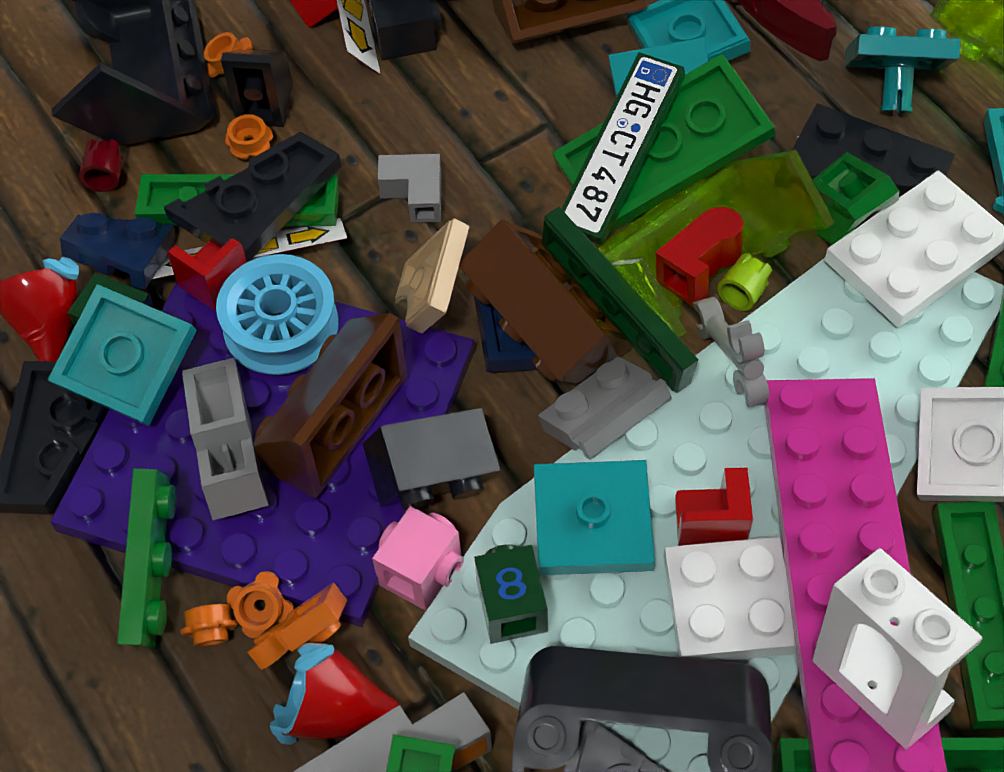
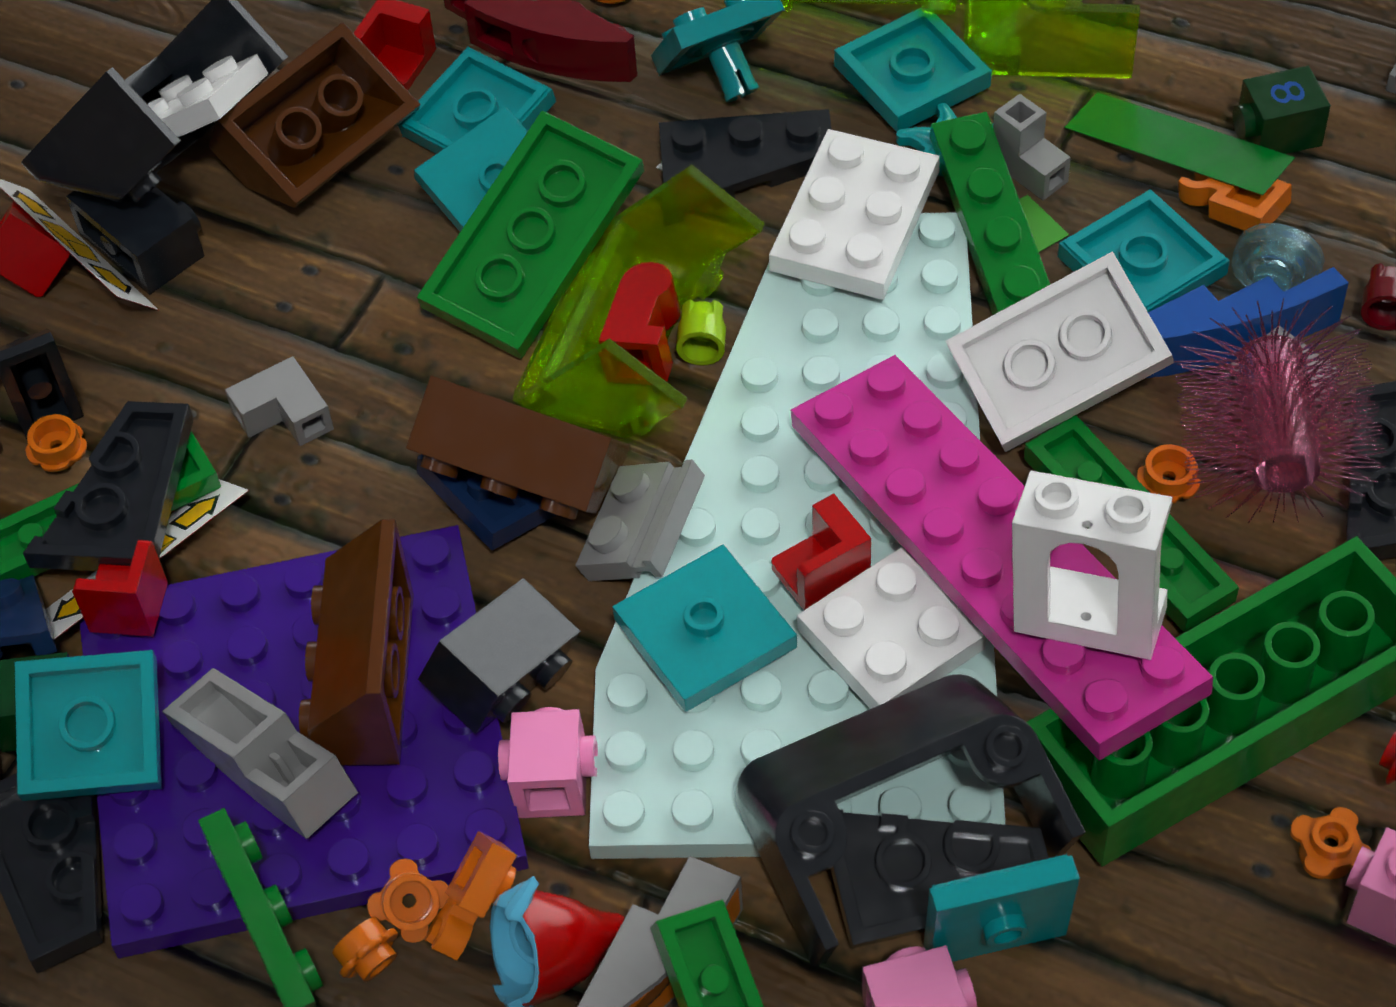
camera: 30 degrees left, 5 degrees down
medium azure wheel [216,254,339,375] -> none
tan tile [395,218,469,334] -> none
dark green brick [474,544,548,644] -> none
dark green tile [541,207,699,393] -> none
tile [561,52,685,246] -> none
light grey bar [693,296,770,407] -> none
green slope [808,152,899,245] -> none

